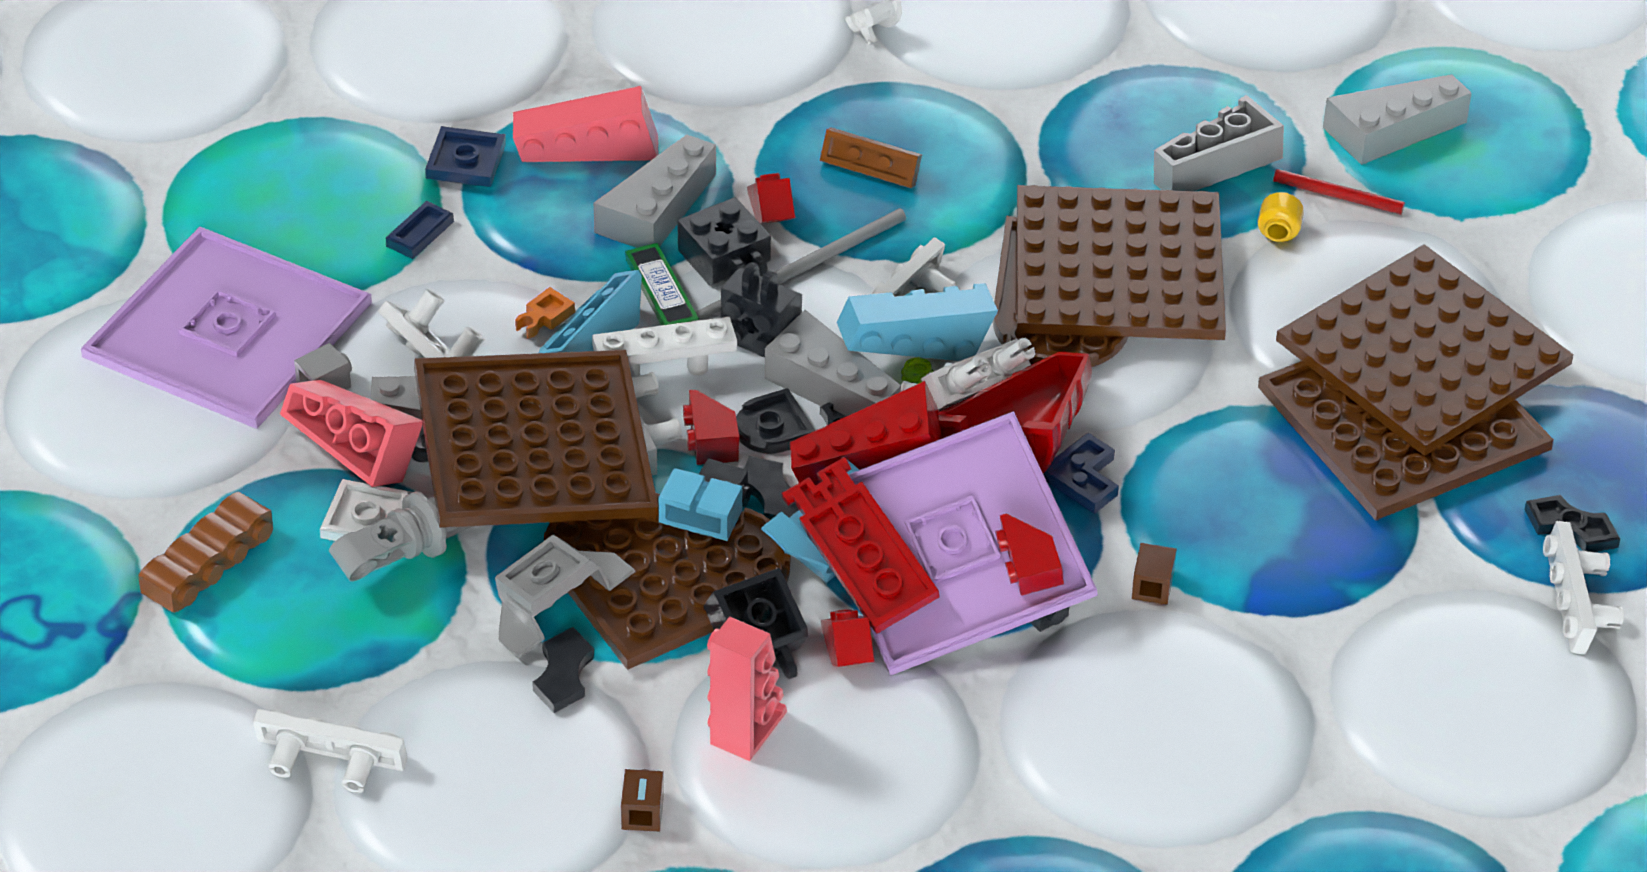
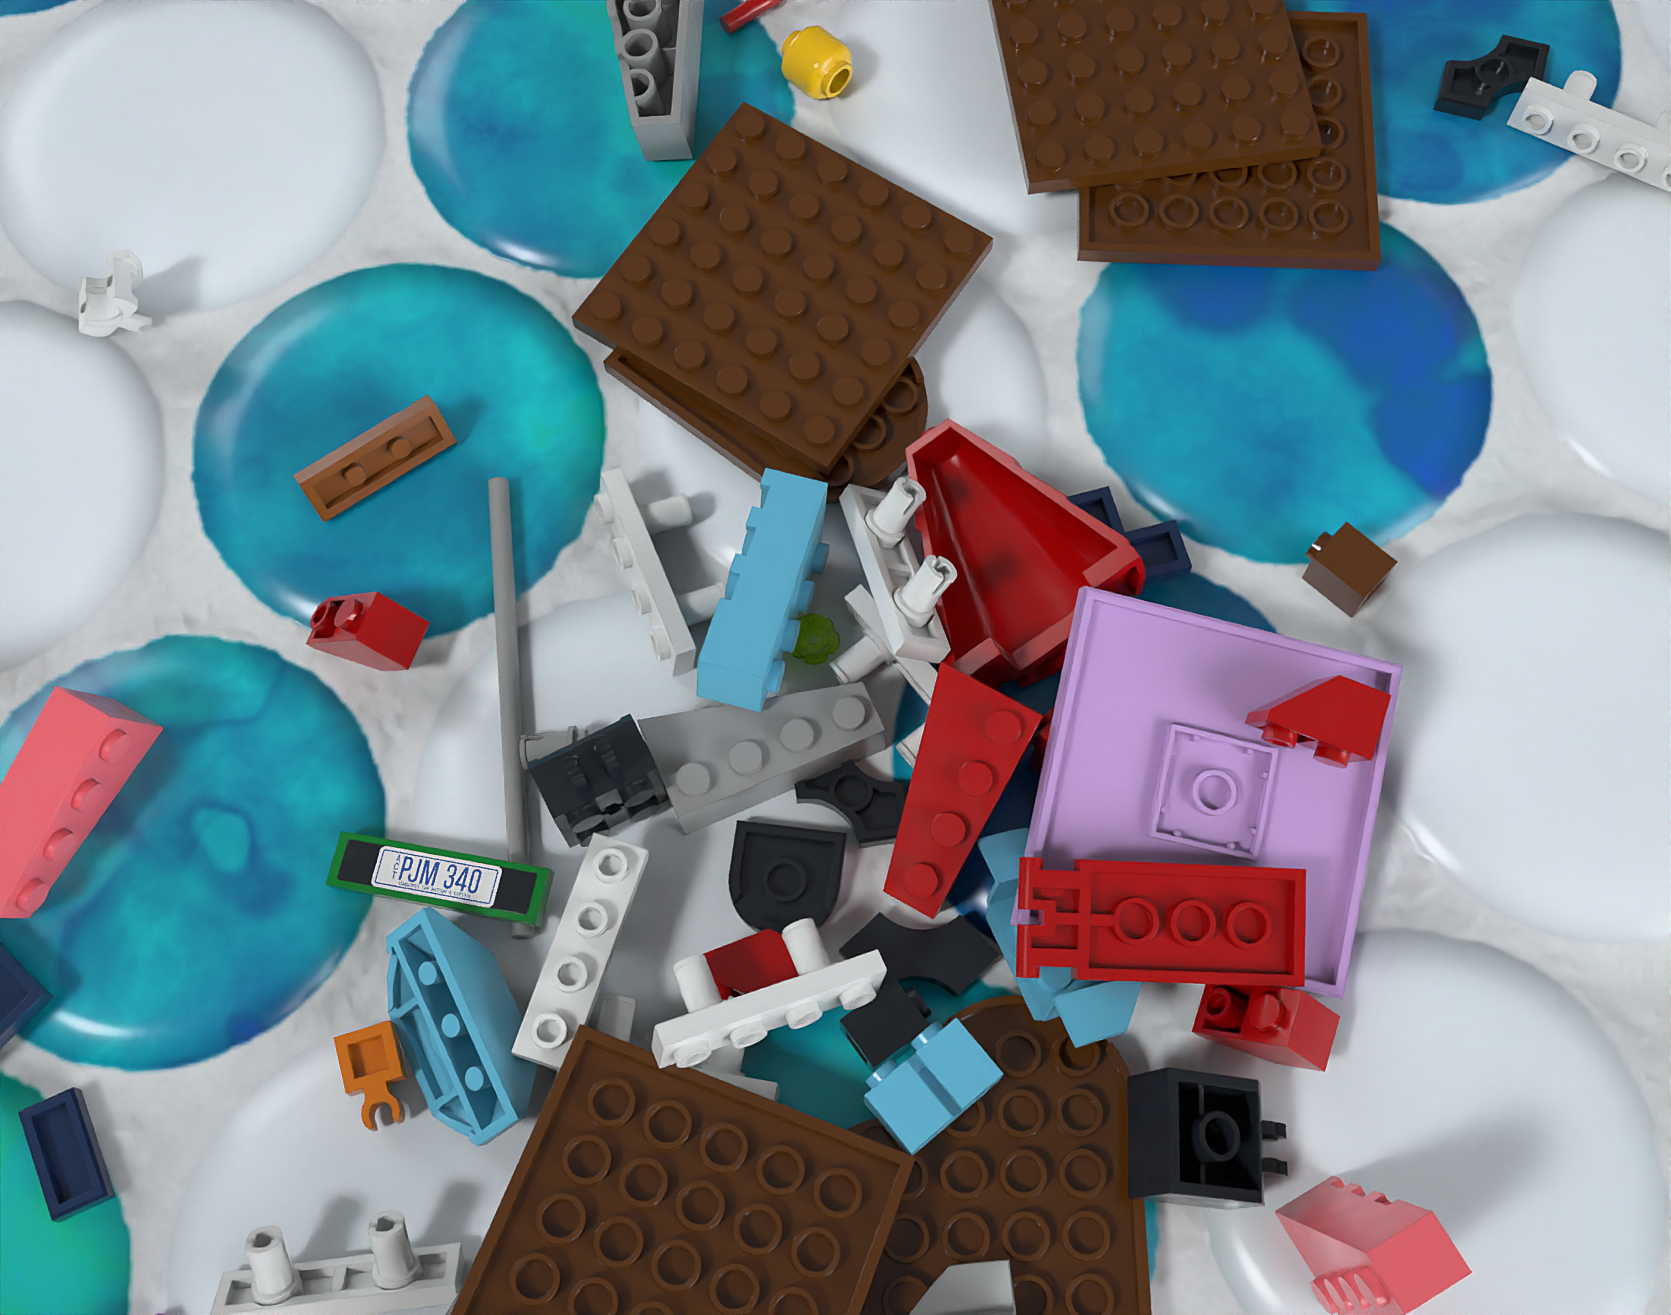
camera: 55 degrees left, 25 degrees up
light grey wedge [594,134,716,248] -> none
black hinge [677,197,771,285] -> none
none -> white plate [651,918,887,1069]

